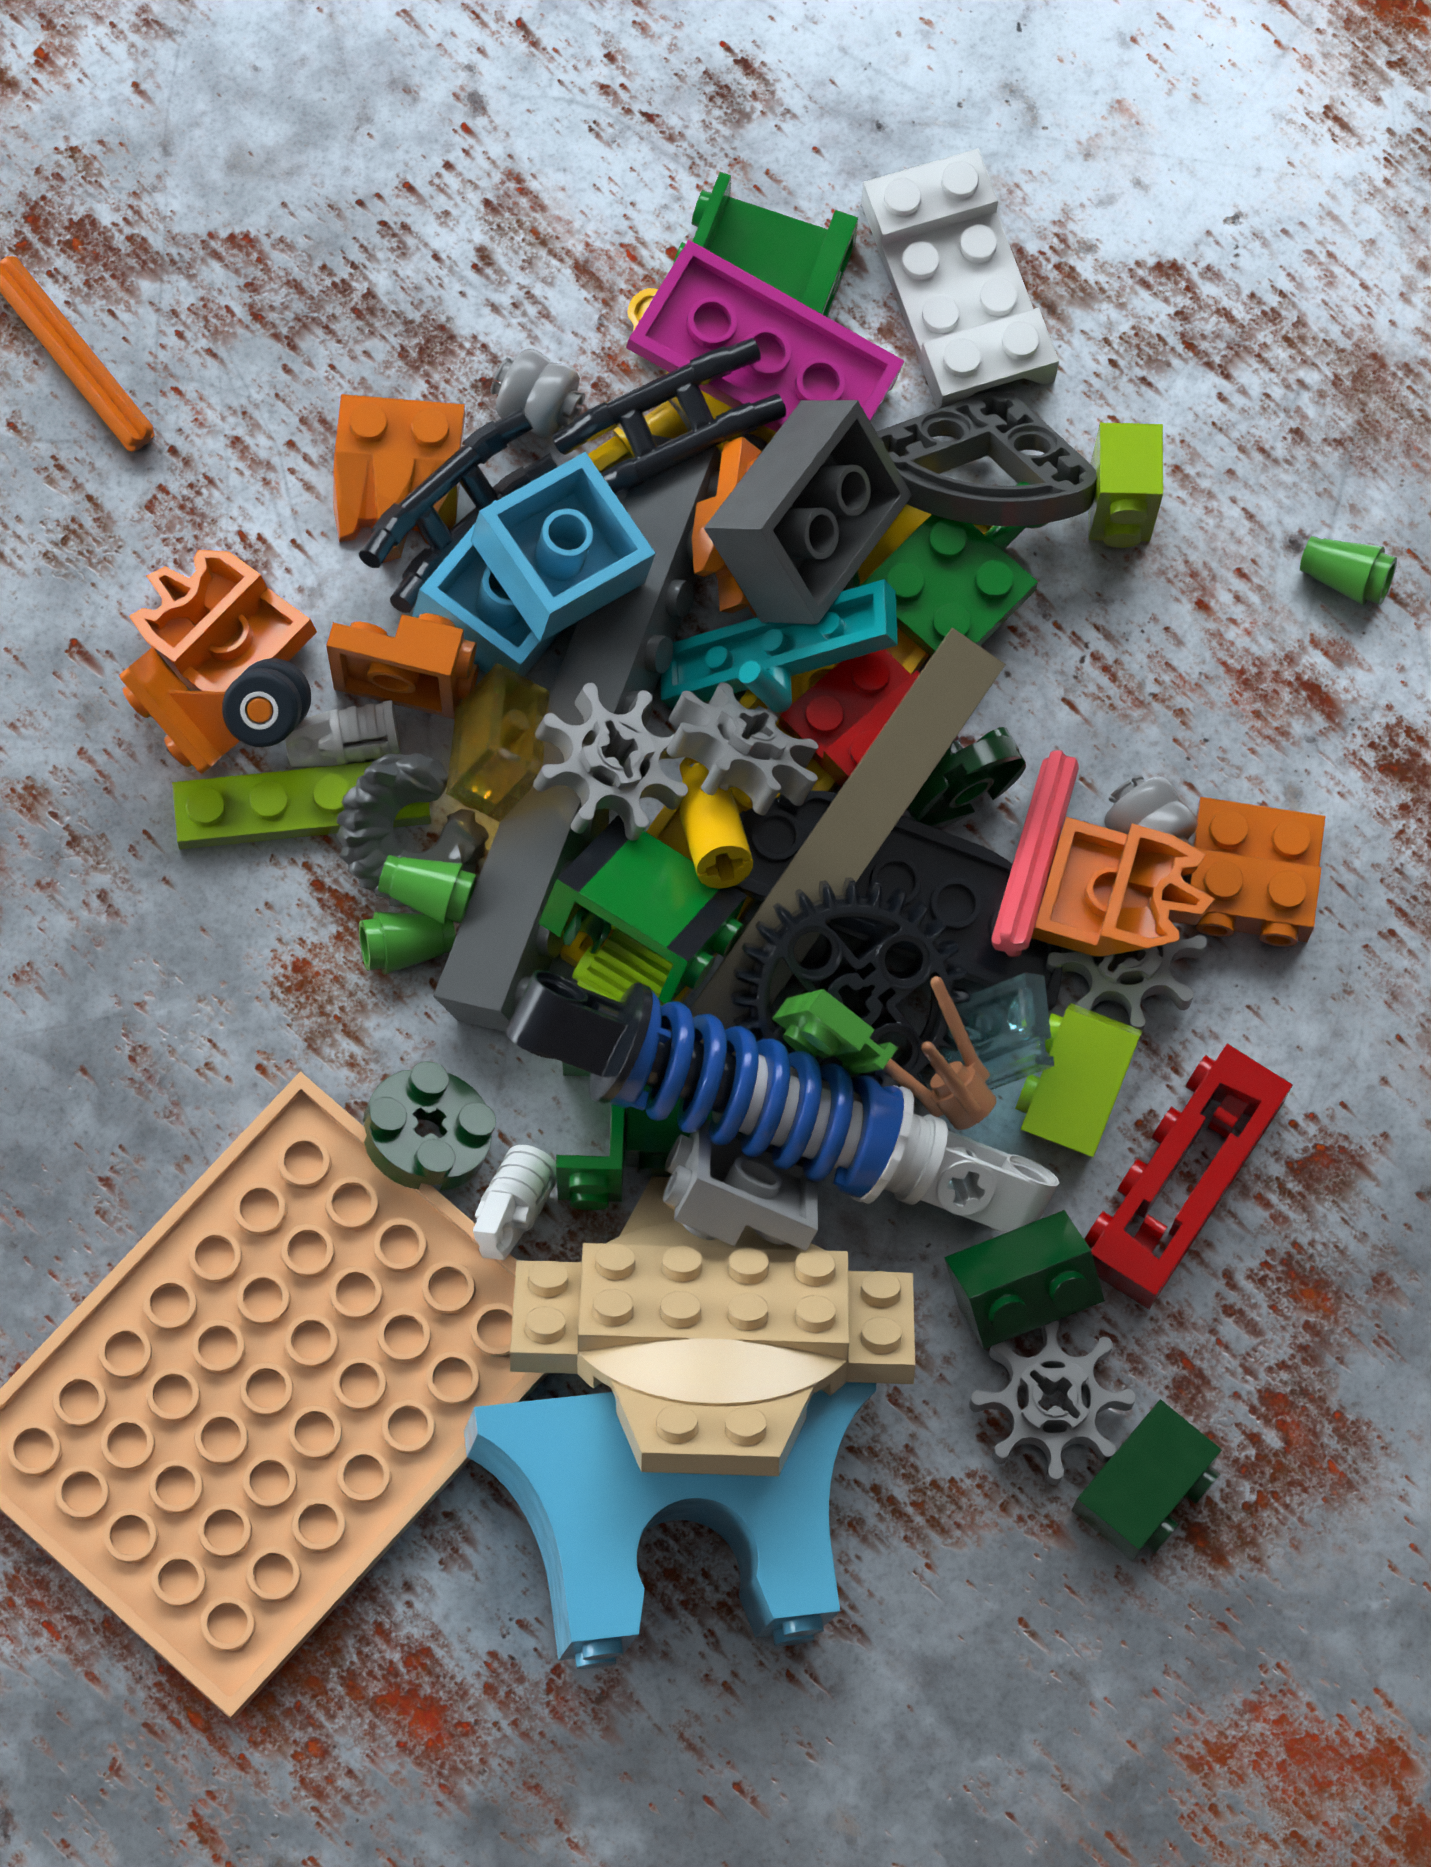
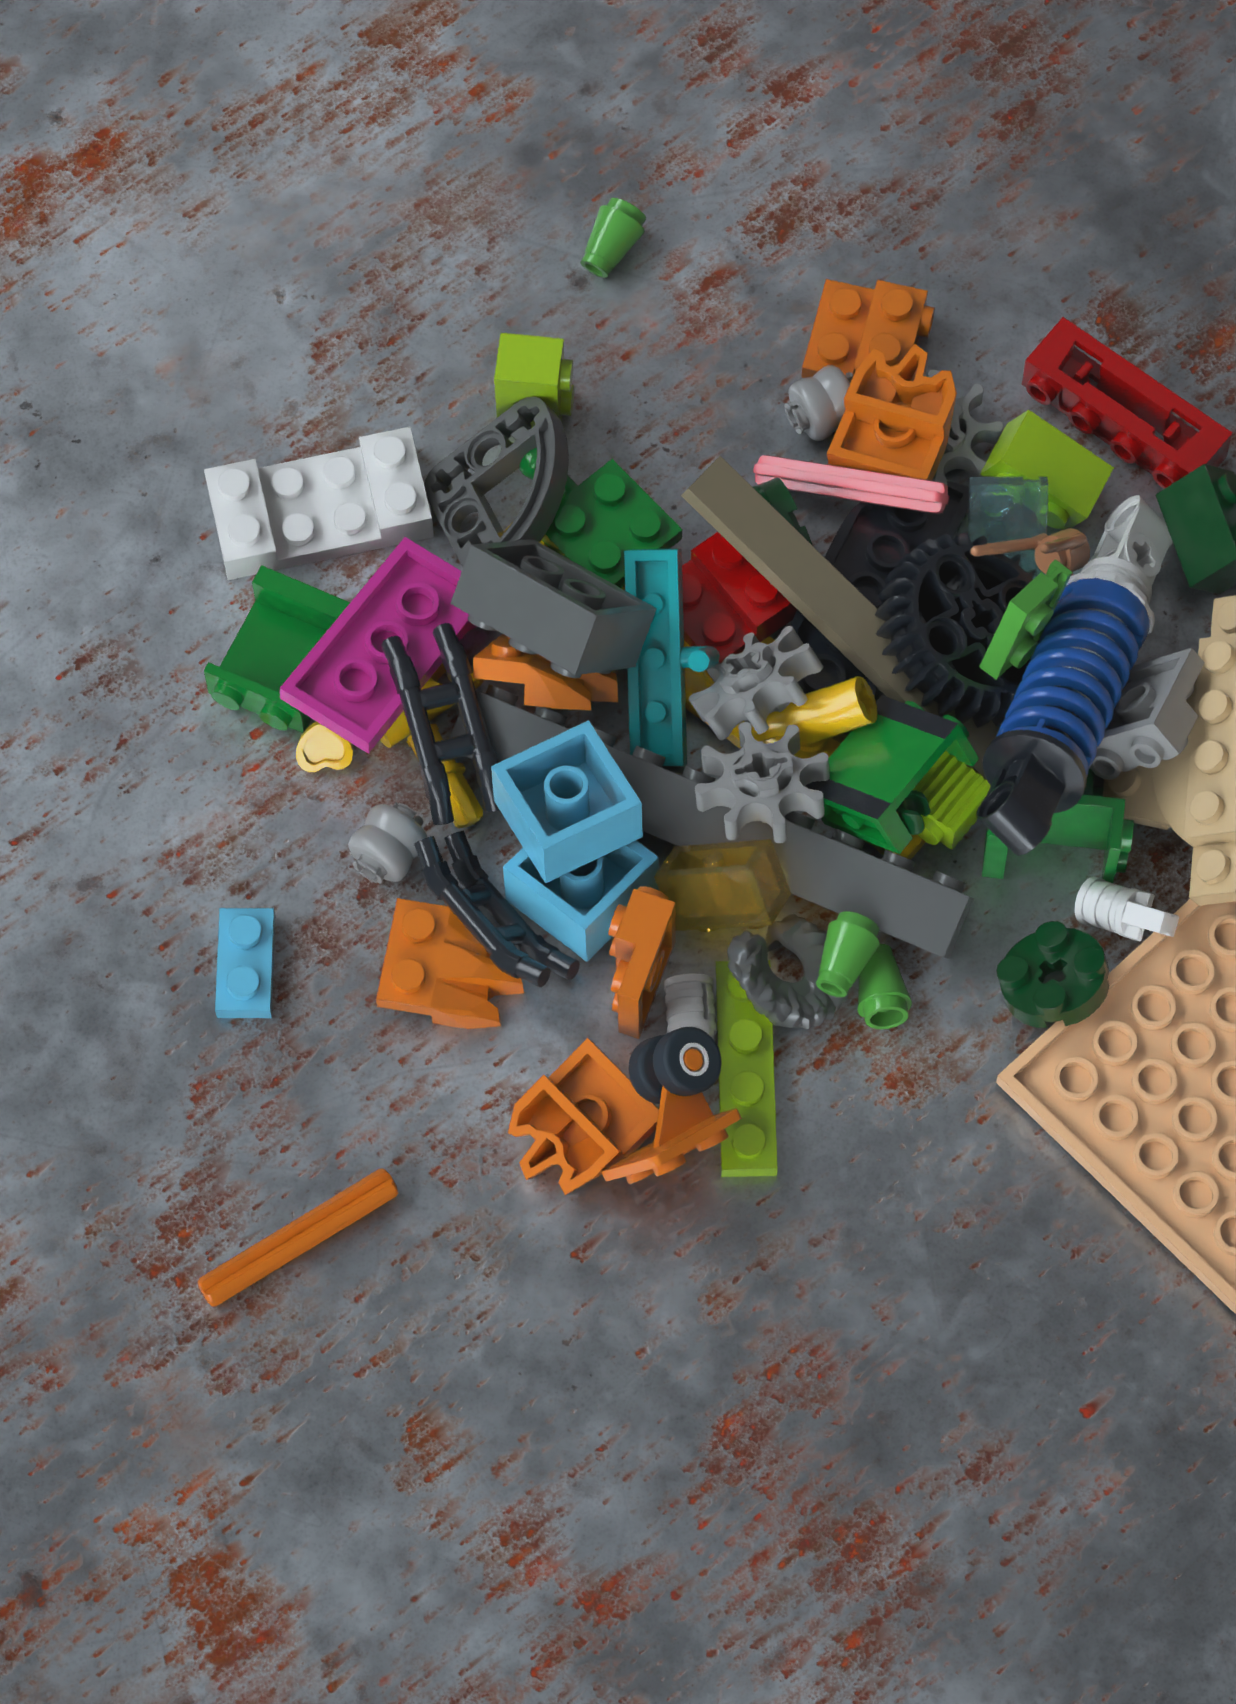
camera: 80 degrees left, 5 degrees down
none -> medium azure plate [215,908,276,1018]

